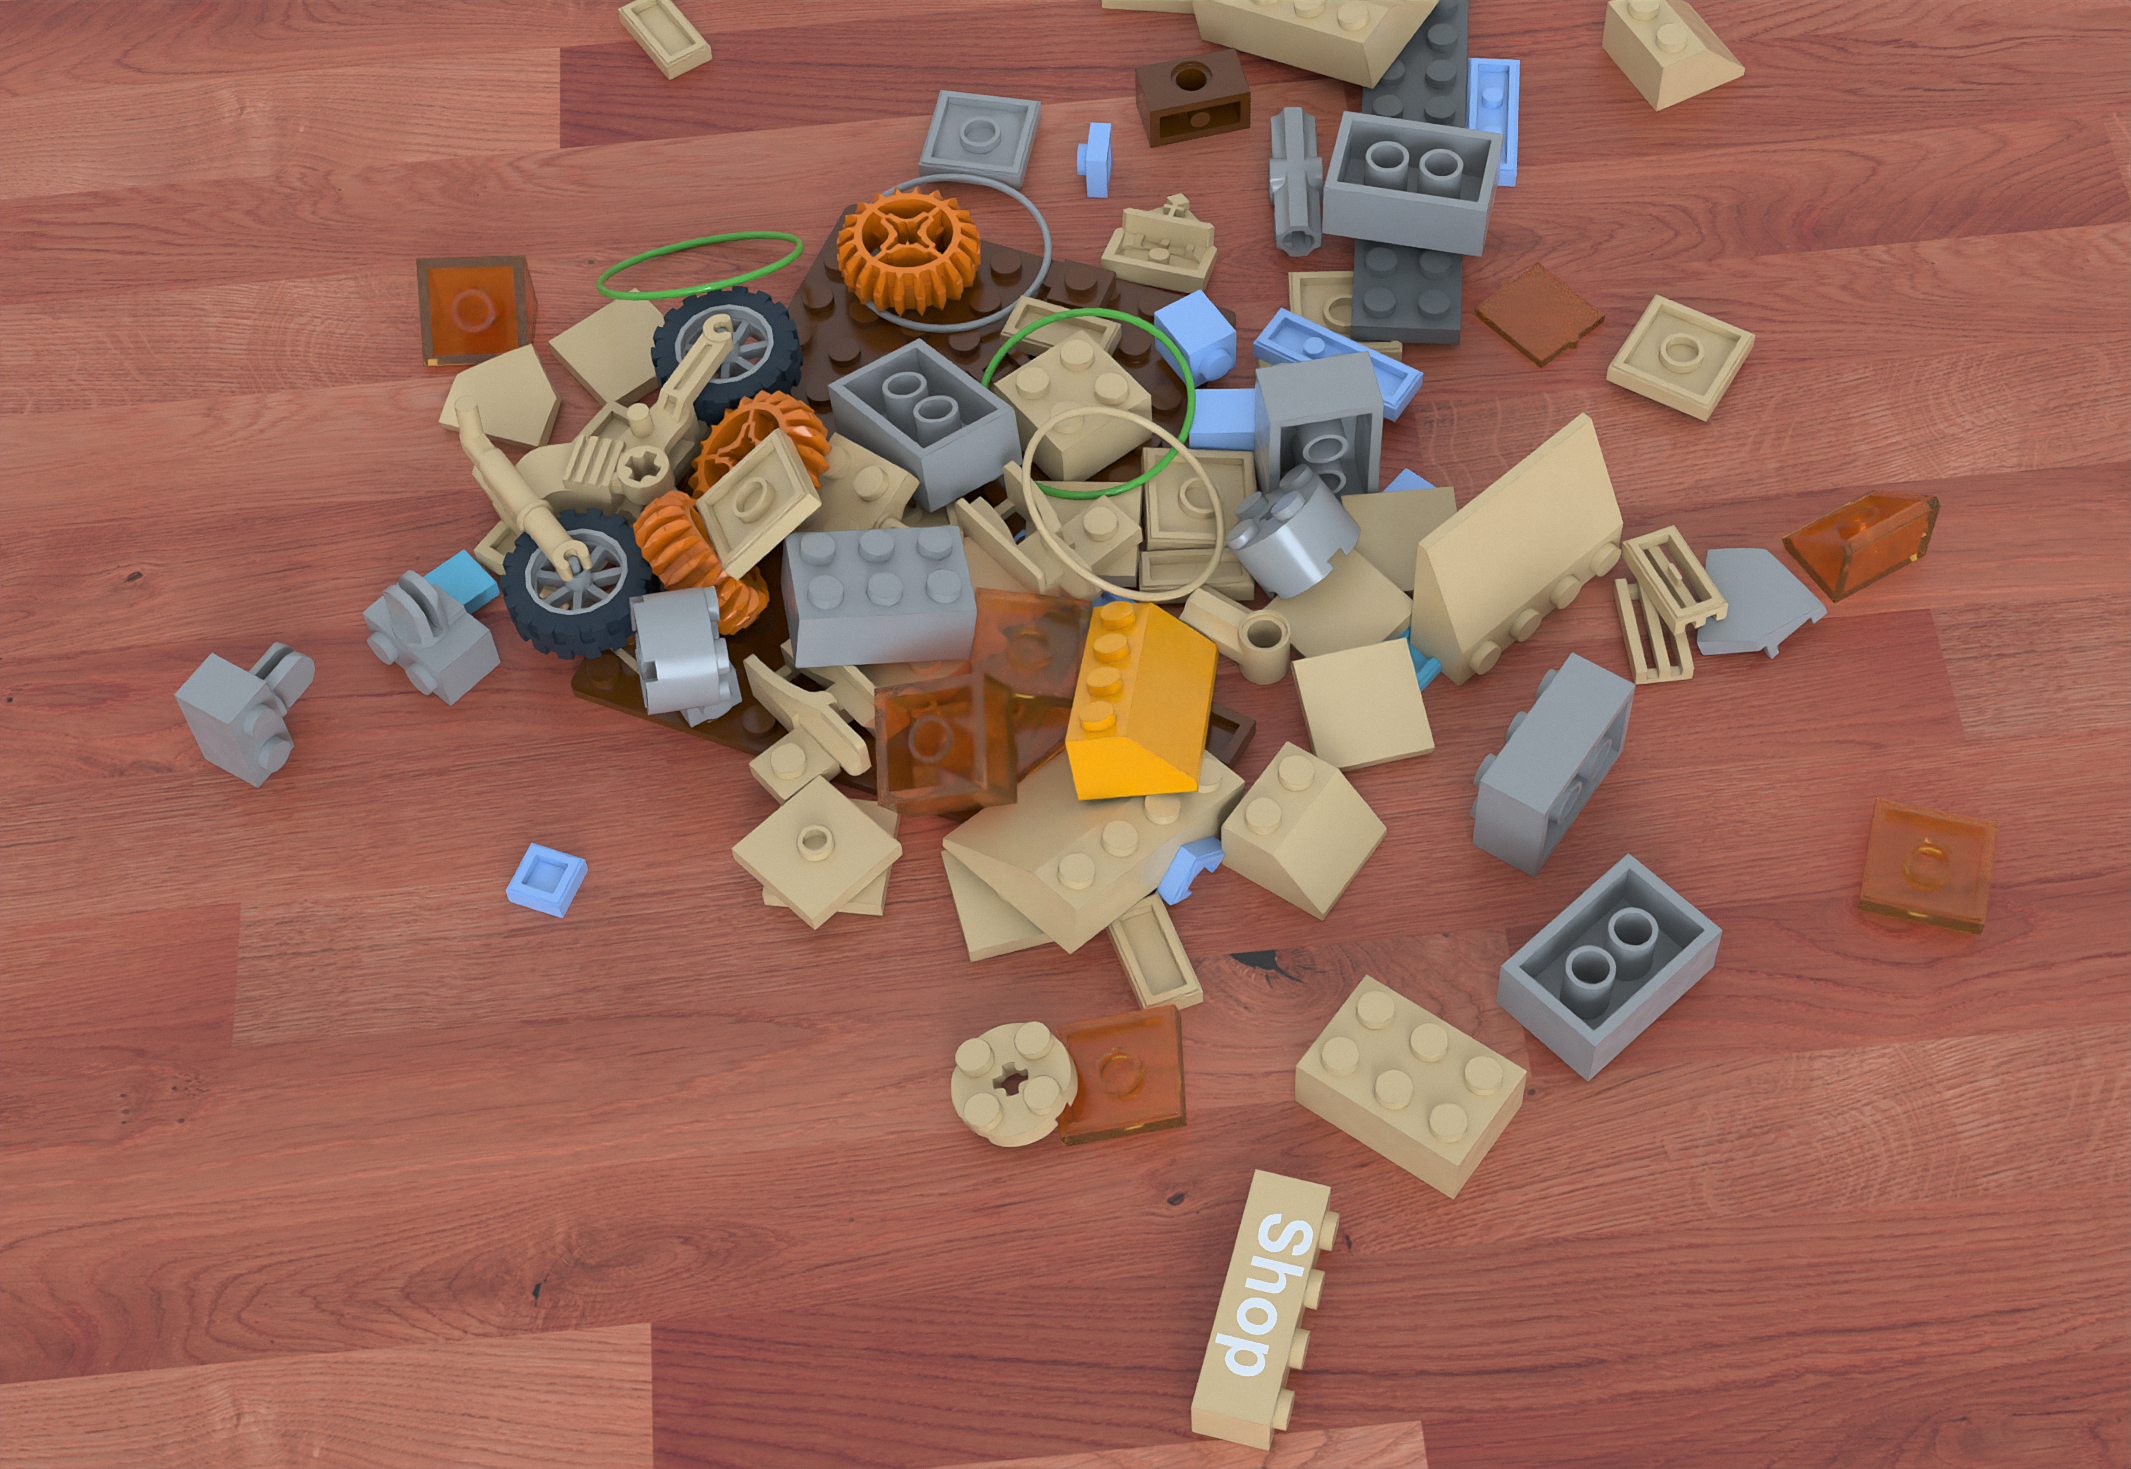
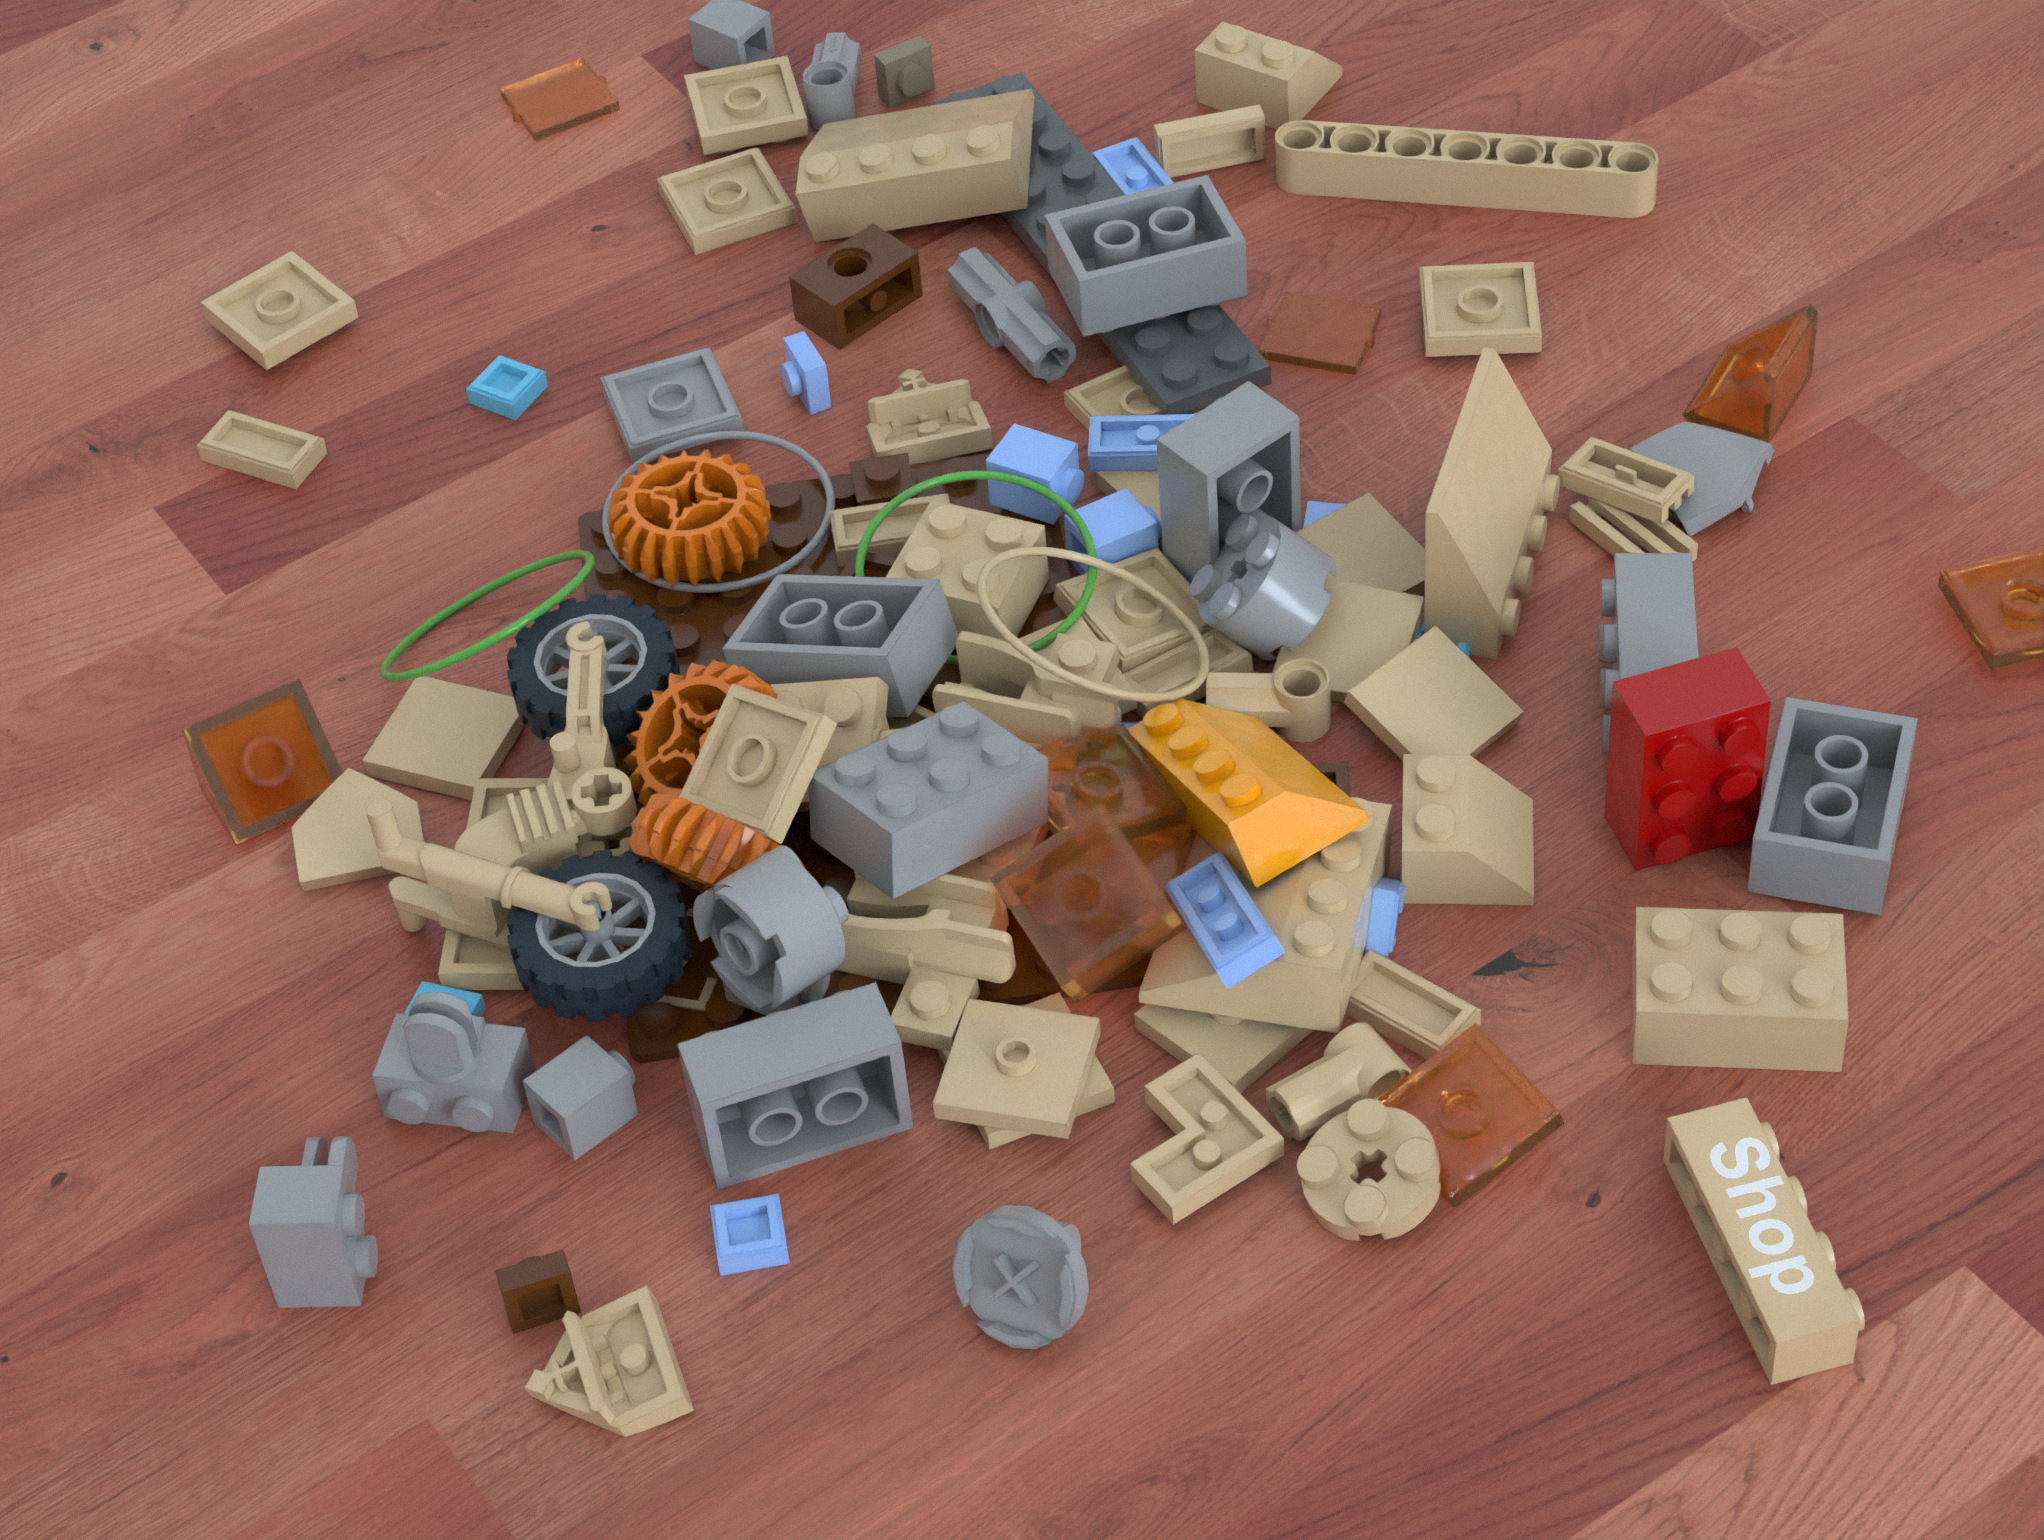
camera: 30 degrees left, 10 degrees down
none -> medium azure tile [466,355,548,420]
none -> reddish brown plate [495,1250,581,1334]
none -> light grey brick [523,1035,638,1160]
none -> tan slope [524,1285,694,1437]
none -> light grey brick [677,982,914,1190]
none -> light grey tile [952,1205,1089,1349]
none -> tan plate [1130,1052,1284,1225]
none -> tan tile [1154,104,1266,178]
none -> light blue tile [1164,852,1286,989]
none -> tan piece [1265,1022,1413,1142]
none -> tan beam [1275,120,1659,218]
none -> red brick [1604,647,1771,871]

